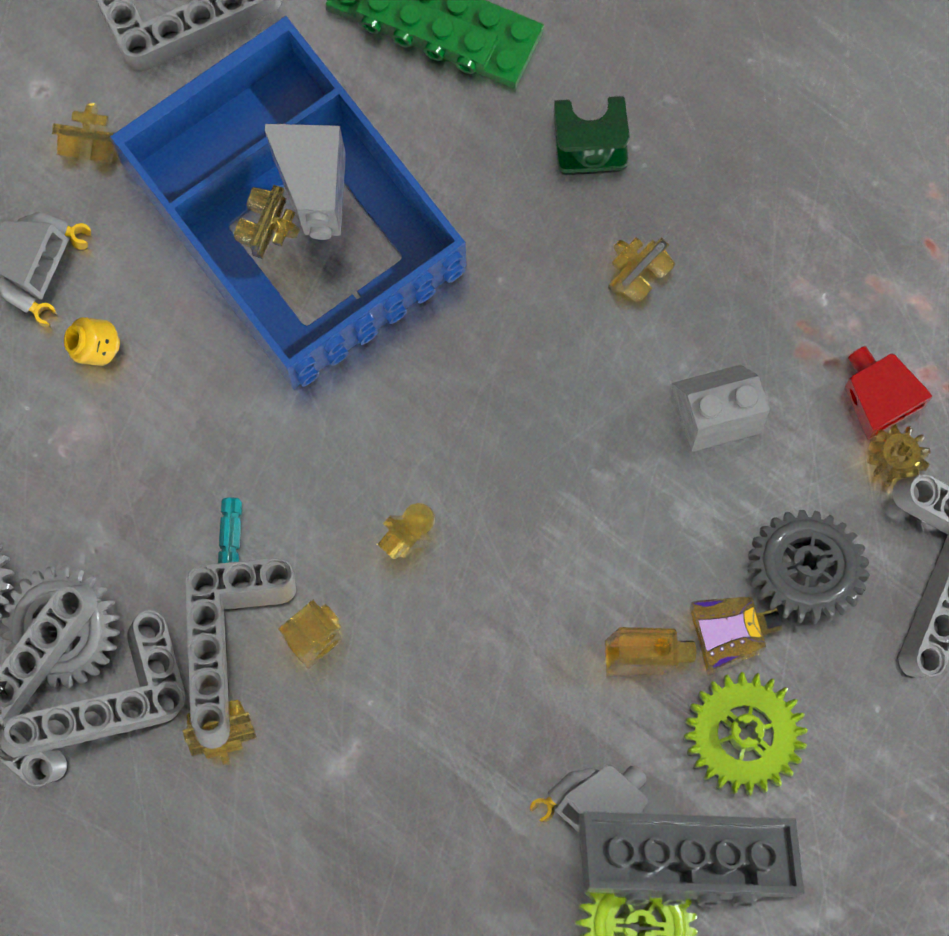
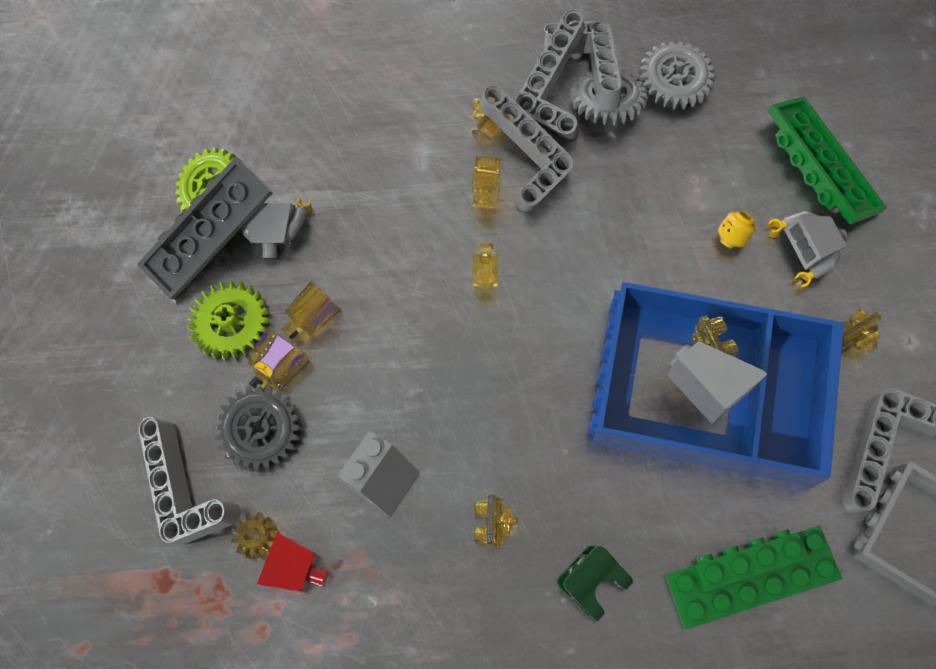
camera: 140 degrees right, 5 degrees down
teal axle [218,497,242,564] -> none

